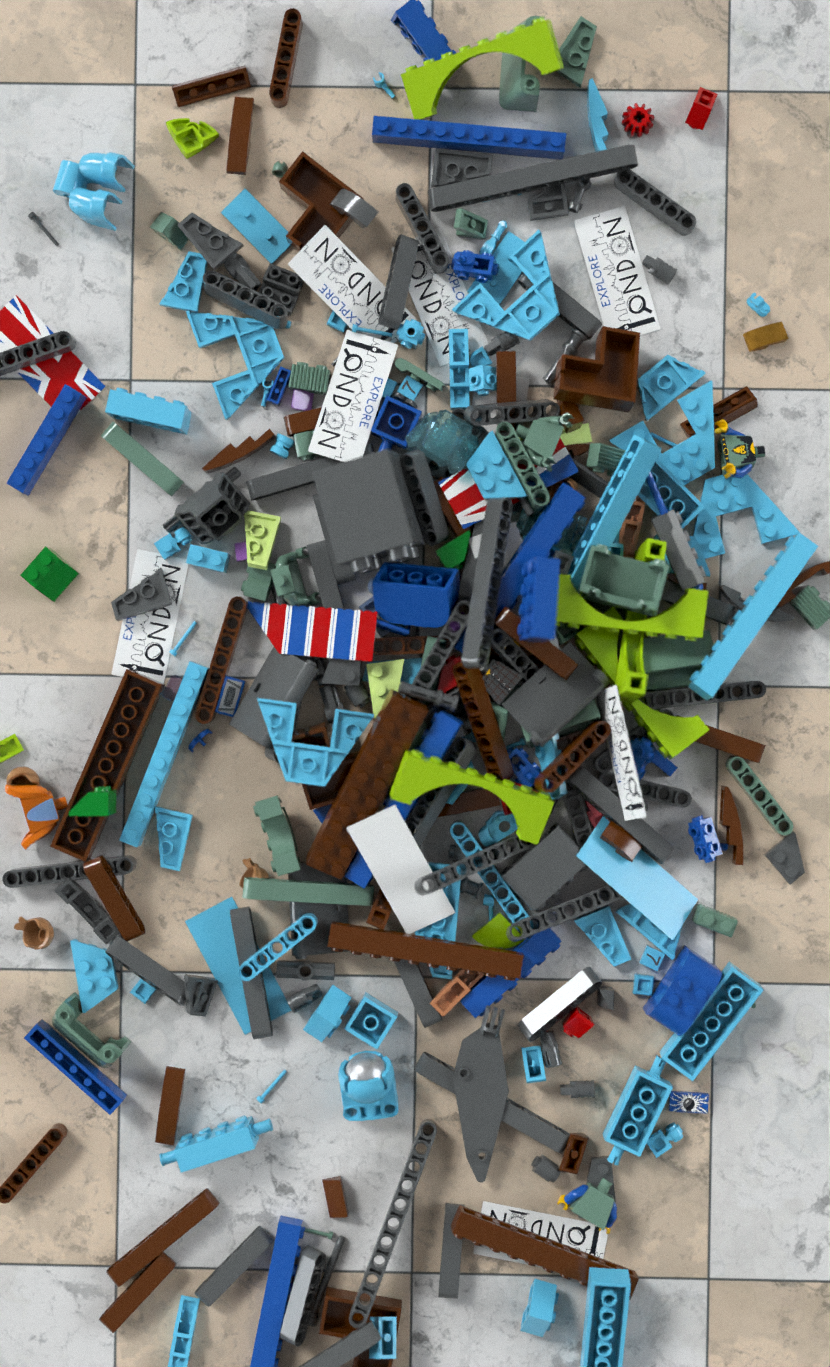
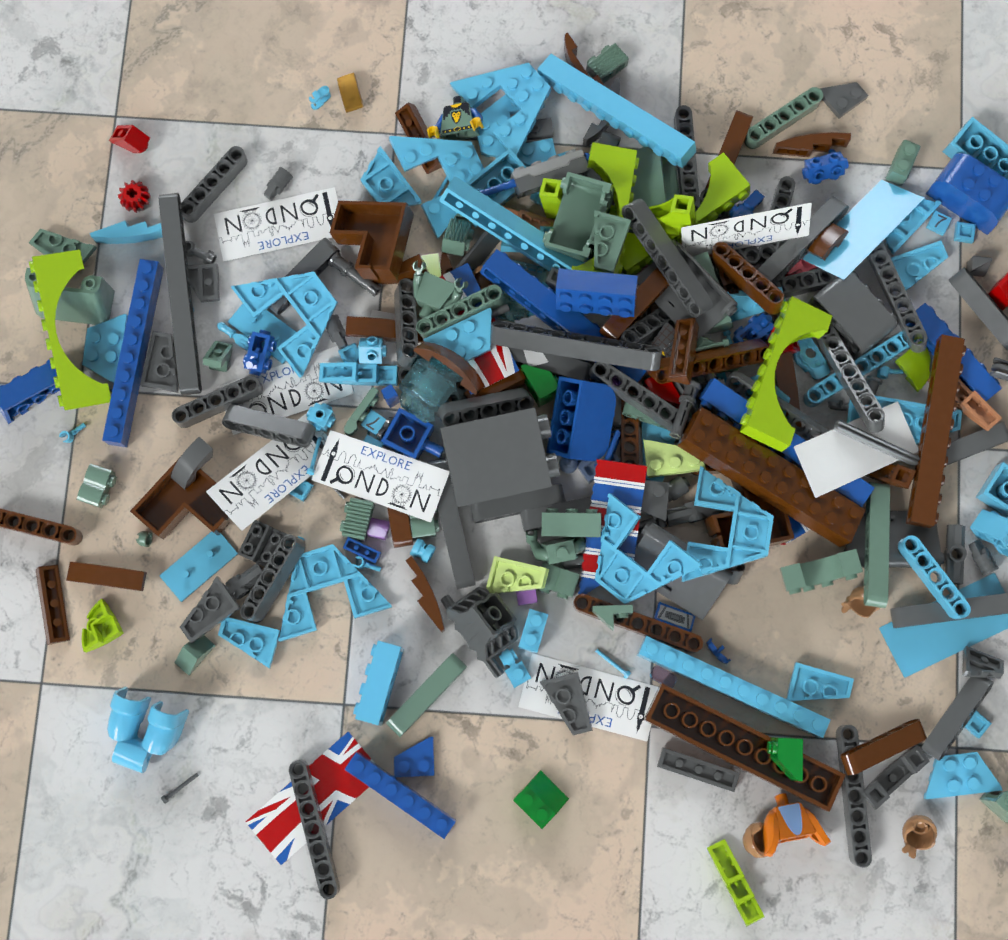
camera: 85 degrees left, 10 degrees down
none -> sand green brick [76,463,117,508]
none -> medium azure wing [82,314,128,384]
none -> blue piece [381,384,400,408]
none -> blue wing [394,737,435,777]
none -> reddish brown slope [413,342,485,395]
none -> medium azure wing [450,63,551,157]
none -> dark grey plate [527,118,554,141]
none -> sand green brick [541,508,602,537]
none -> sand green slope [592,605,633,631]
none -> sand green wing [594,210,631,273]
none -> medium azure wing [595,493,703,604]
none -> dark grey beam [622,199,713,317]
none -> dark grey plate [657,747,740,792]
none -> reddish brown slope [667,318,699,385]
none -> sand green piece [696,338,729,352]
none -> axle [833,420,920,466]

